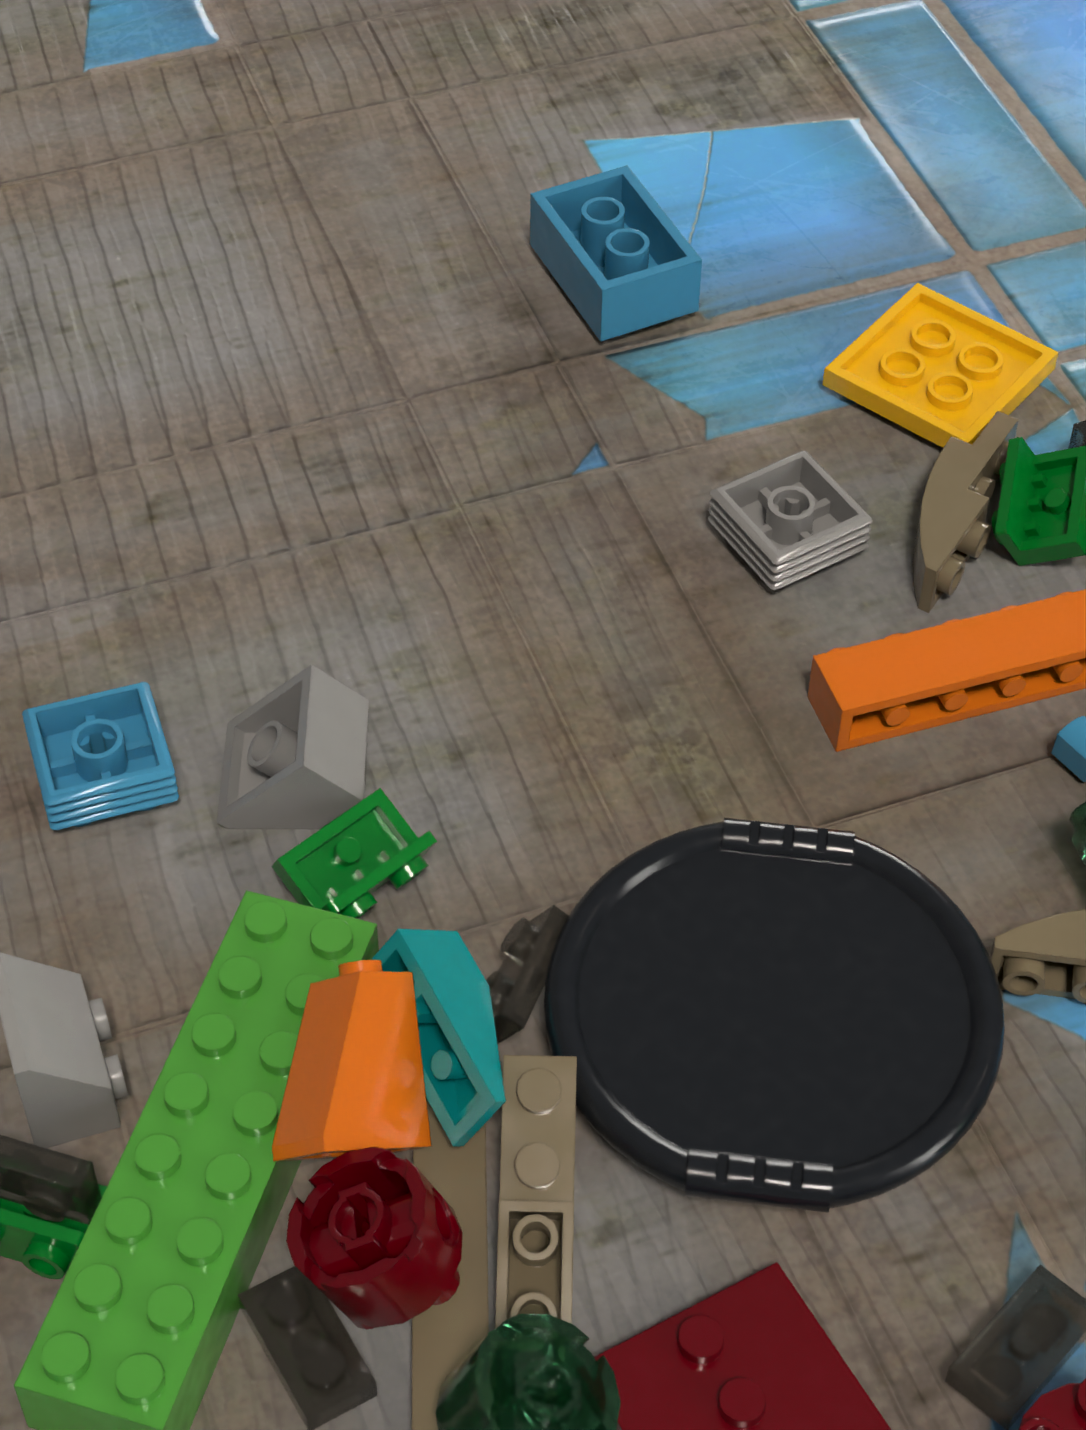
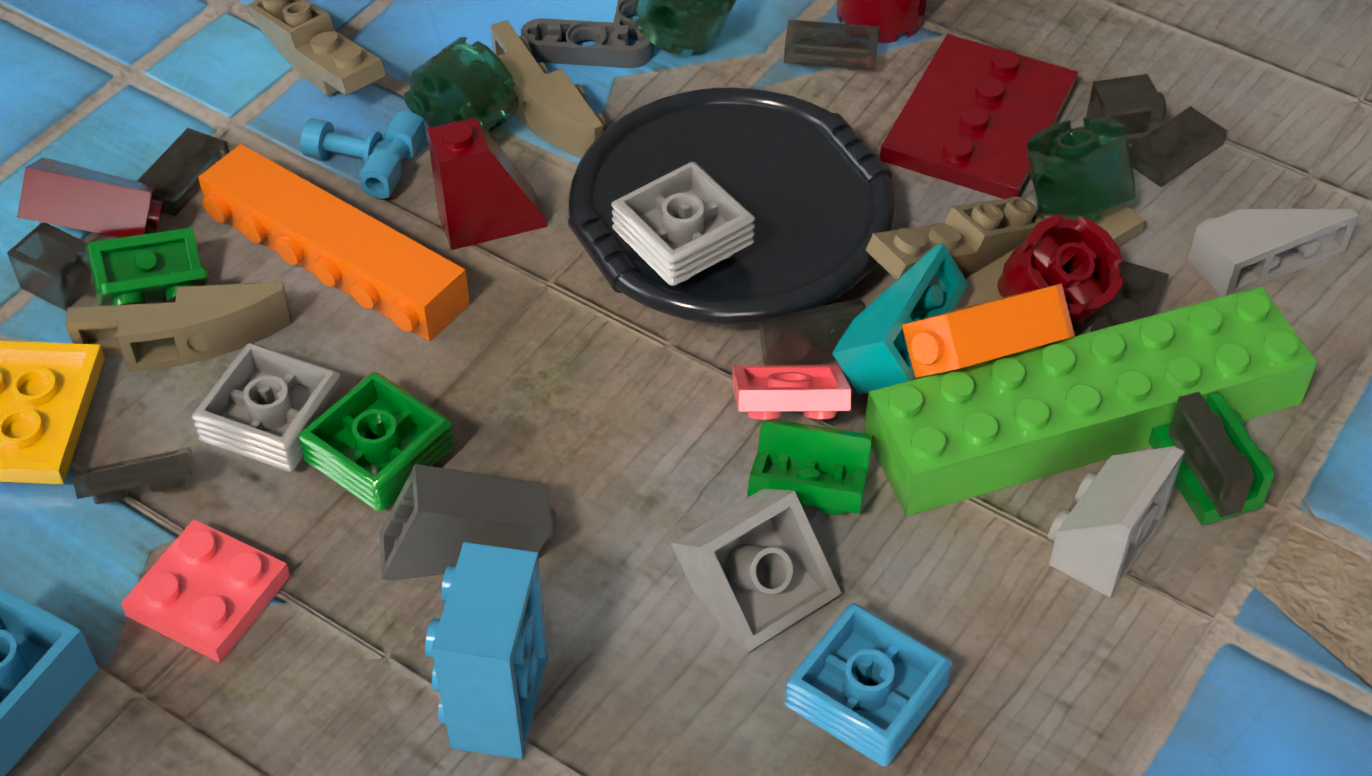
camera: 125 degrees left, 0 degrees up
none -> clear smoke plate [72,447,196,505]
none -> coral plate [121,519,290,663]
none -> green brick [298,372,455,511]
none -> dark grey slope [380,464,556,581]
none -> dark azure brick [425,542,549,759]
none -> dark red slope [426,118,547,250]
none -> light grey brick [611,162,755,286]
none -> coral plate [732,365,851,420]

